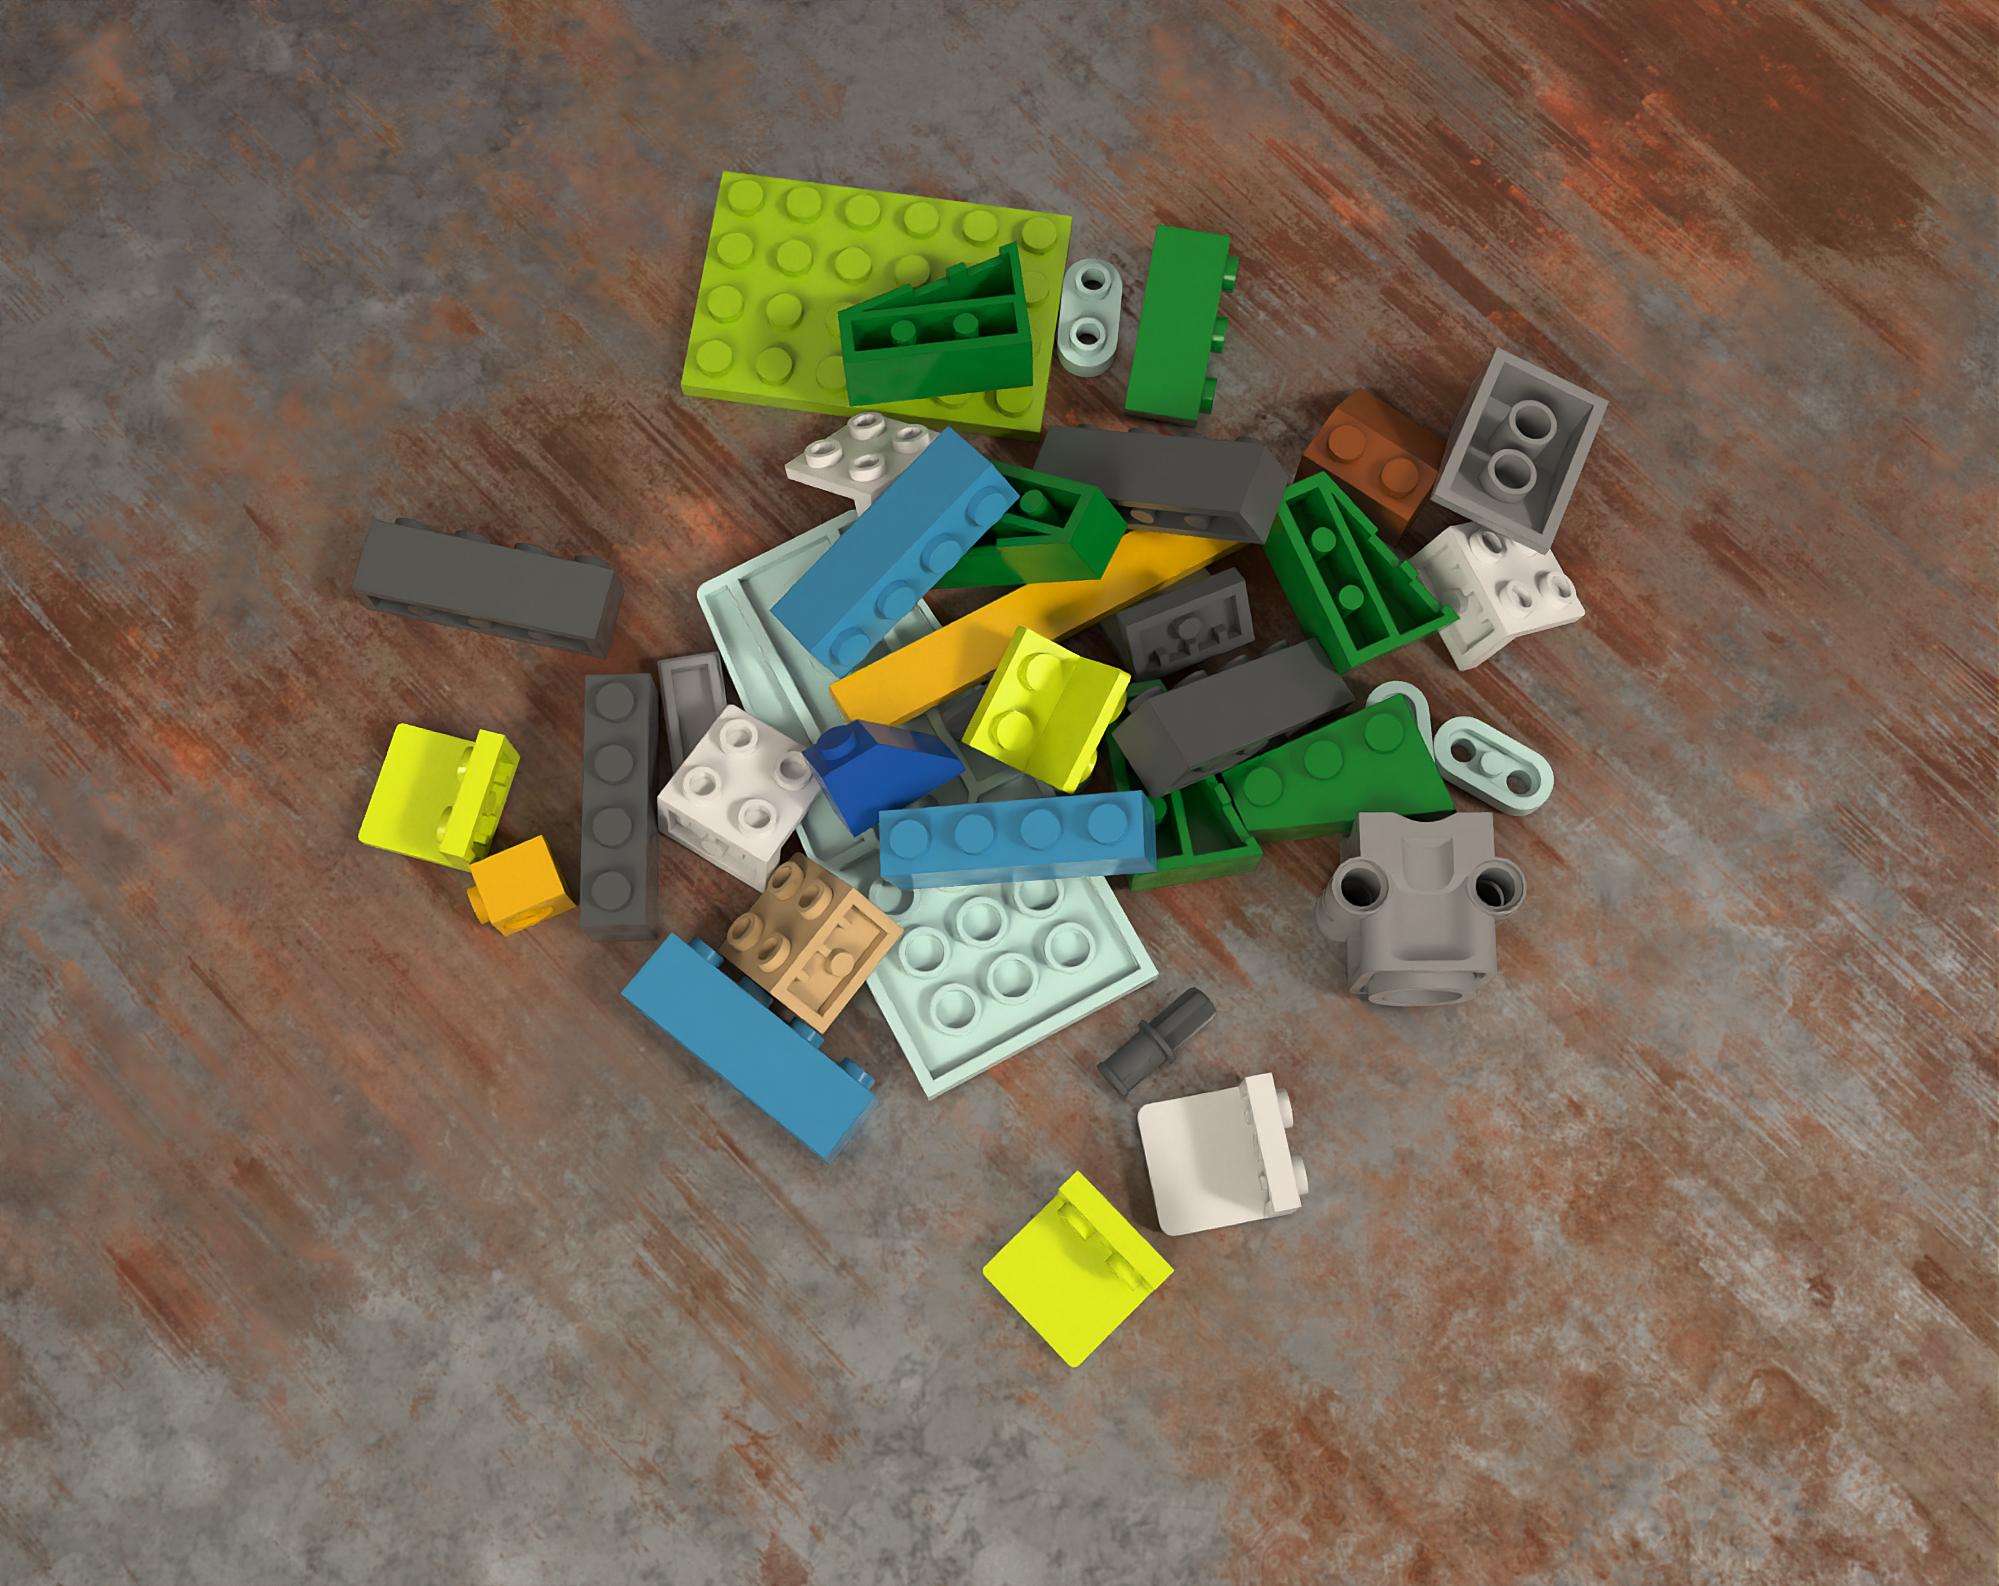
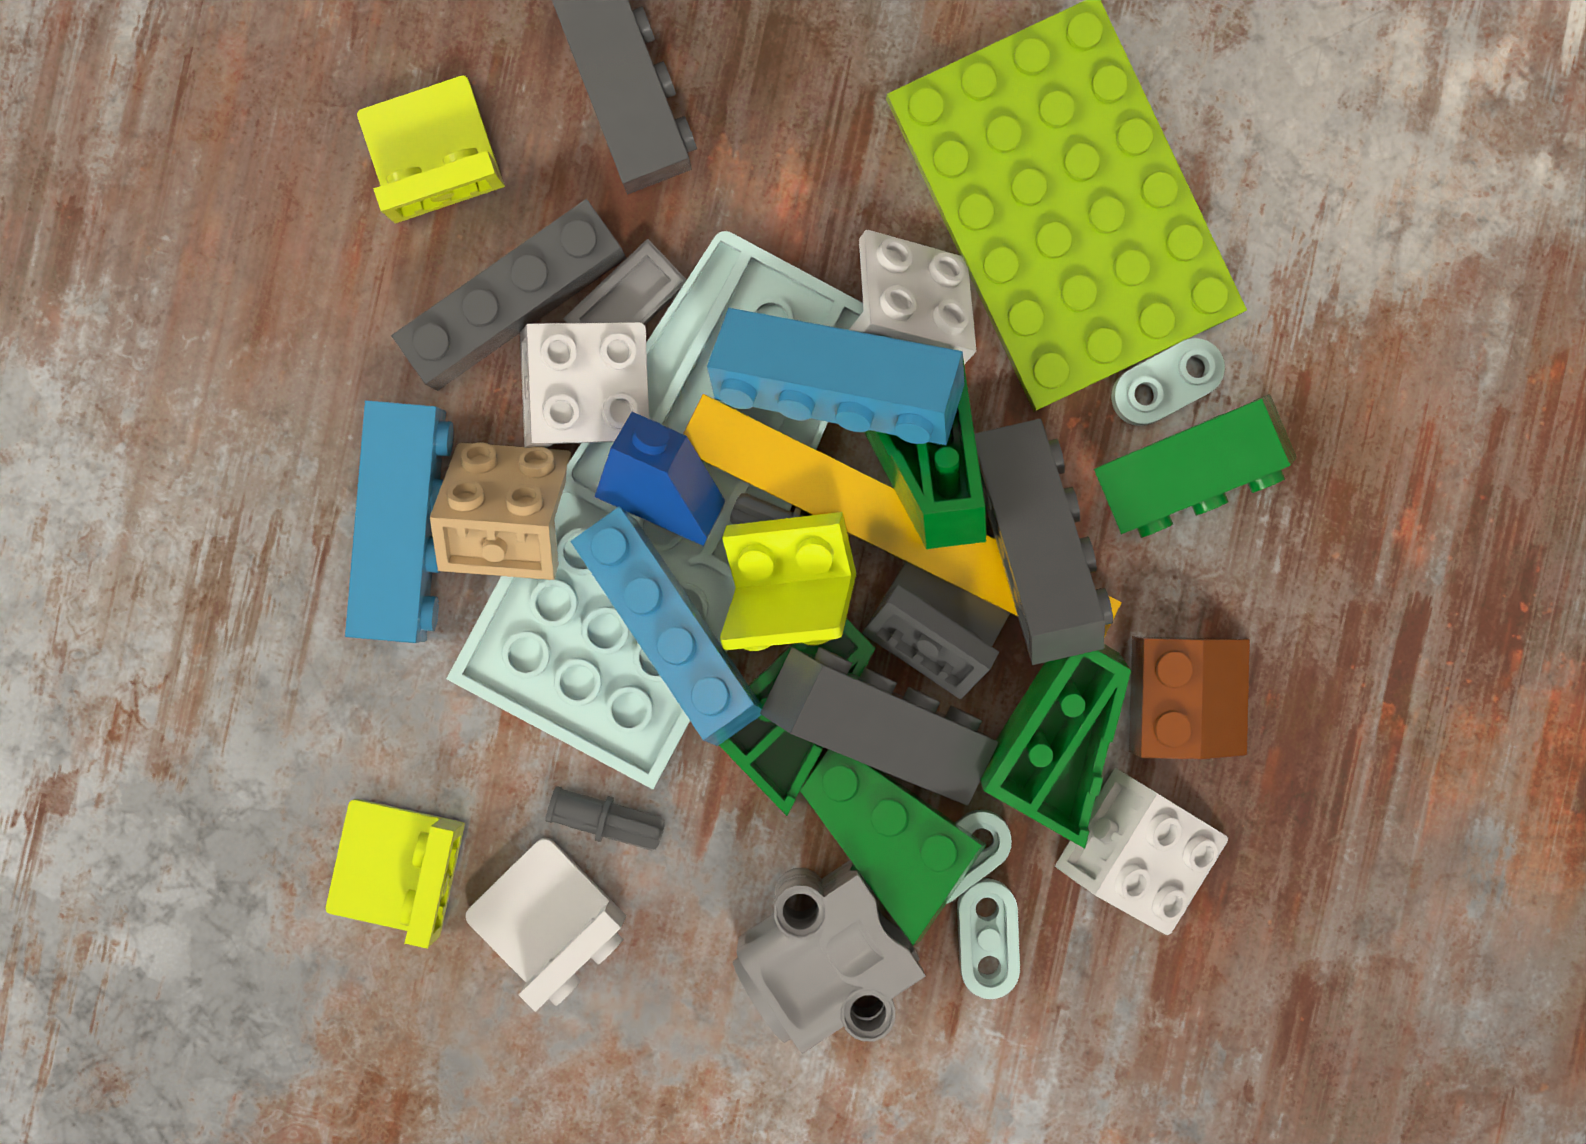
camera: 50 degrees right, 15 degrees up
yellow brick [467,835,577,937] -> none
green wedge [838,240,1033,407] -> none
light grey slope [1430,347,1609,555] -> none

